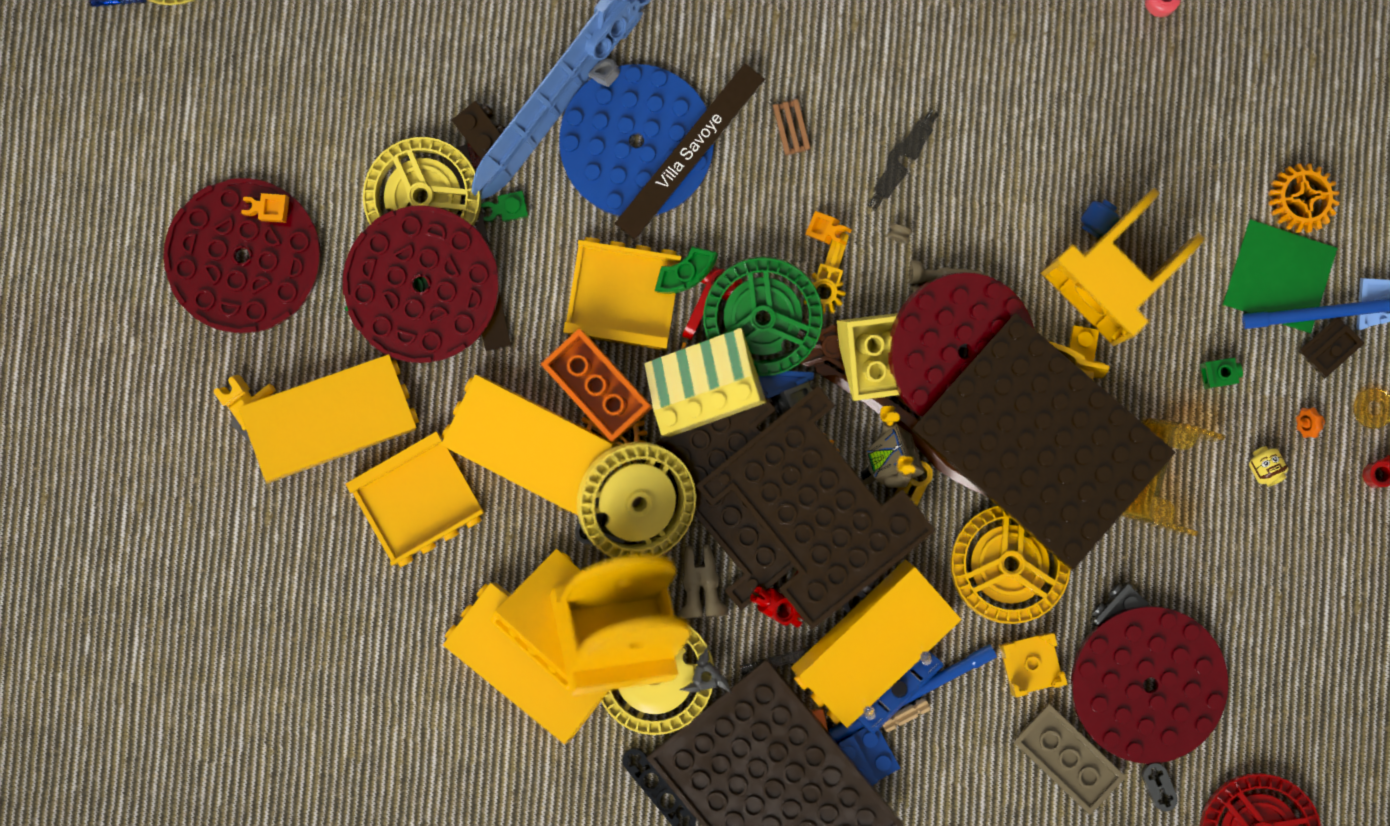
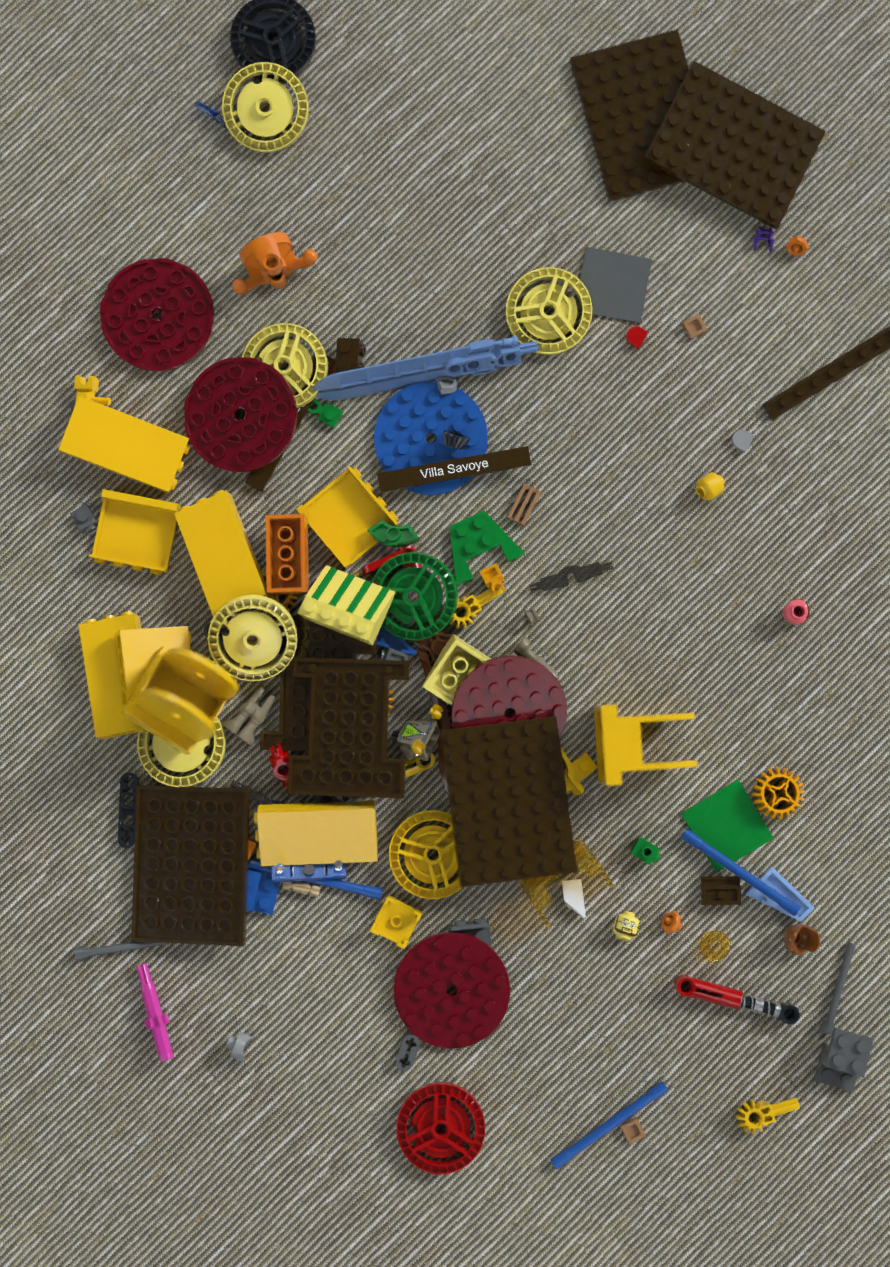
camera: 40 degrees right, 0 degrees up
light orange plate [241,193,289,223] -> none
dark grey piece [679,646,732,694] -> none
dark tan plate [1012,704,1126,815] -> none
blue head [1081,199,1120,239] -> none
none -> dark grey bracket [70,504,98,534]
none -> orange piece [232,232,318,295]
none -> black piece [444,430,470,450]
none -> green wing [449,511,525,586]
none -> white slope [562,879,586,918]

